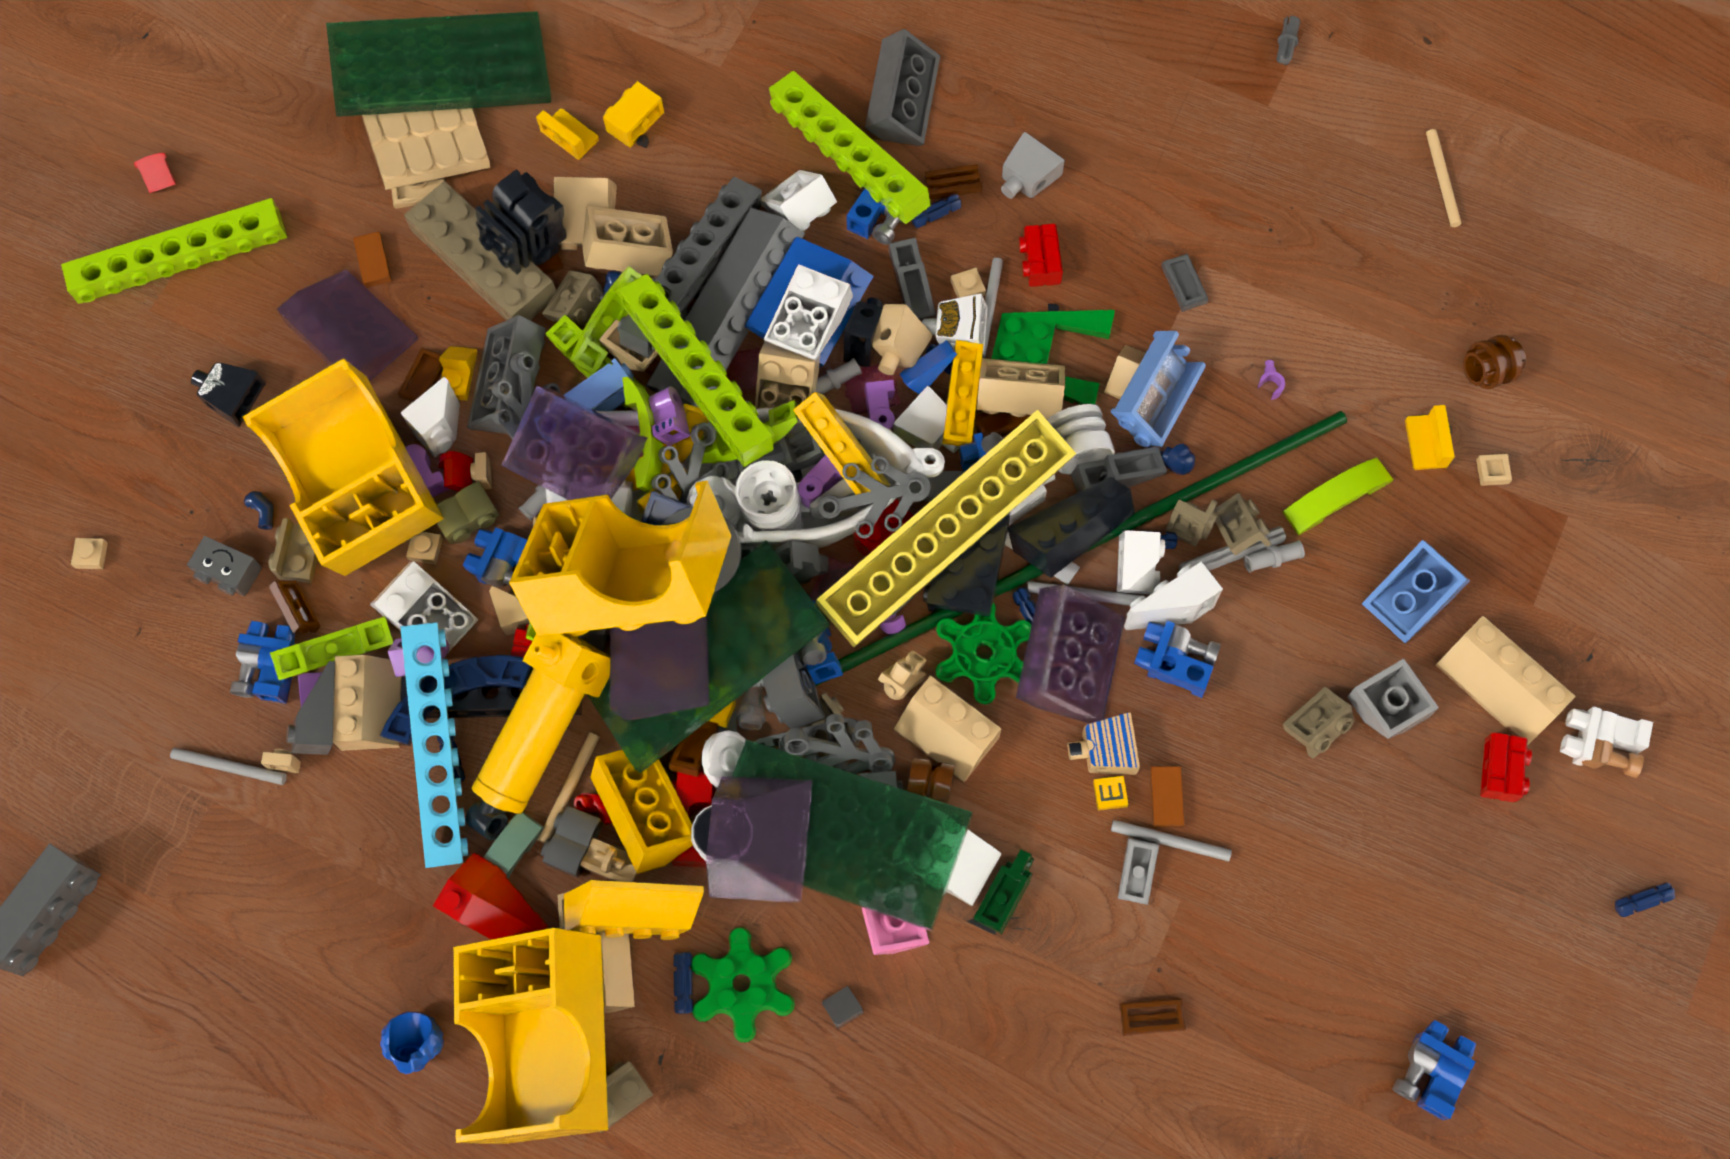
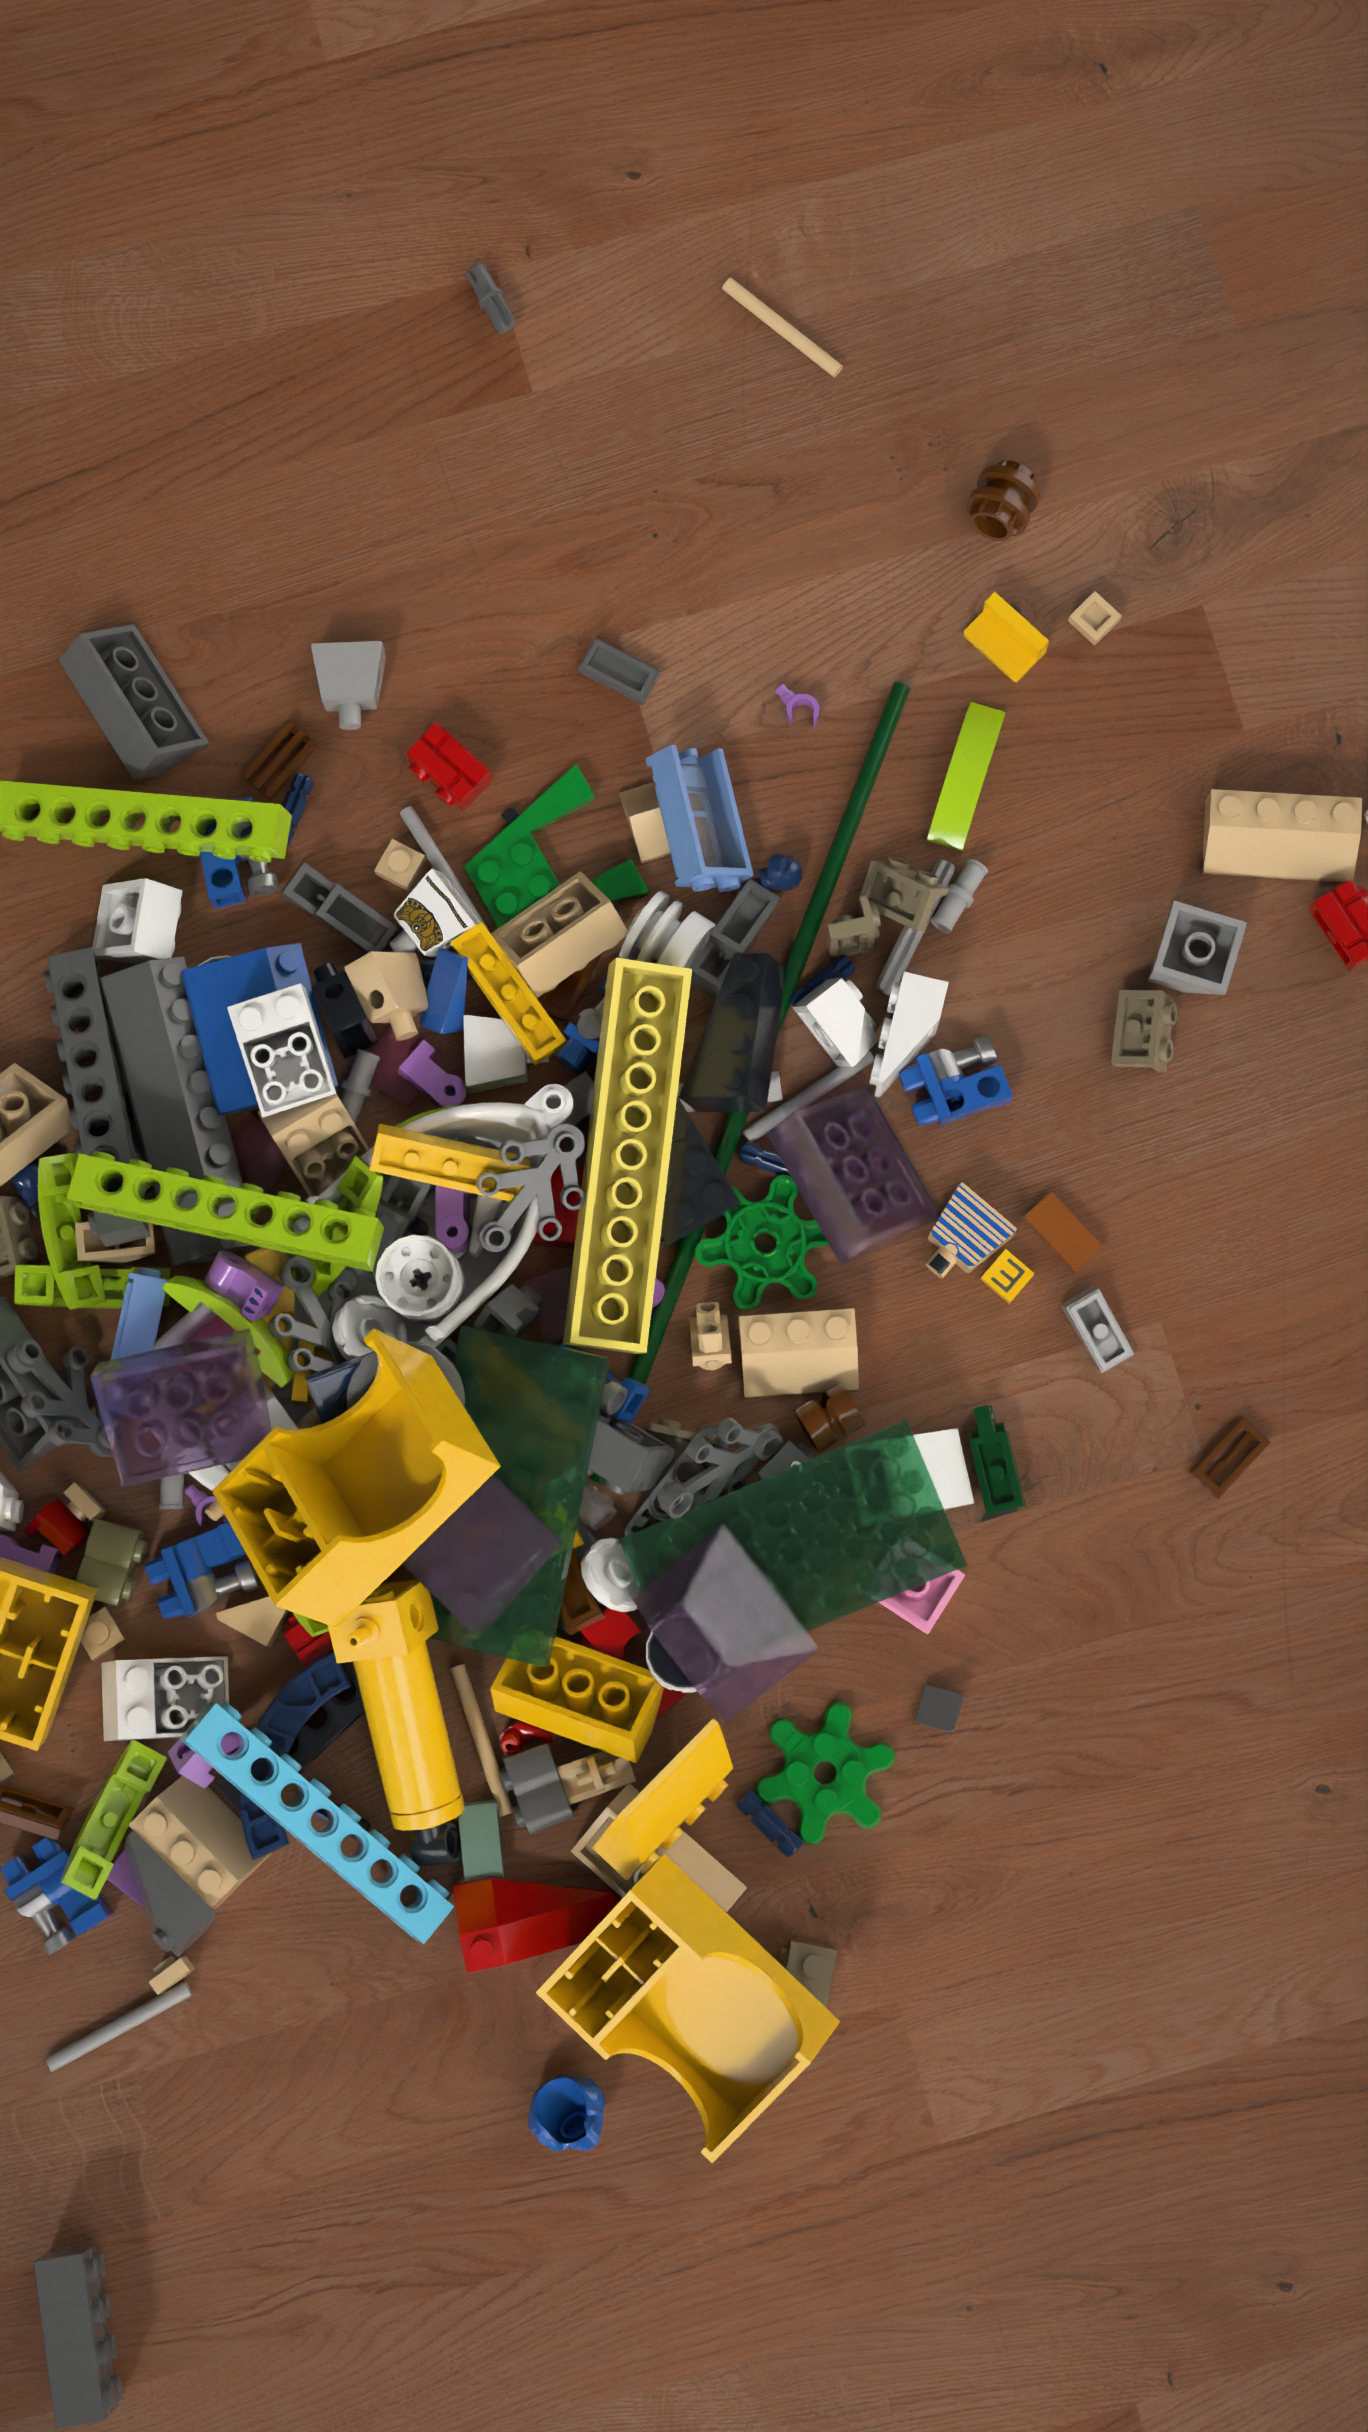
camera: 40 degrees left, 10 degrees up
light grey bar [1111,819,1232,862] -> none
medium blue slope [1362,540,1470,644] -> none

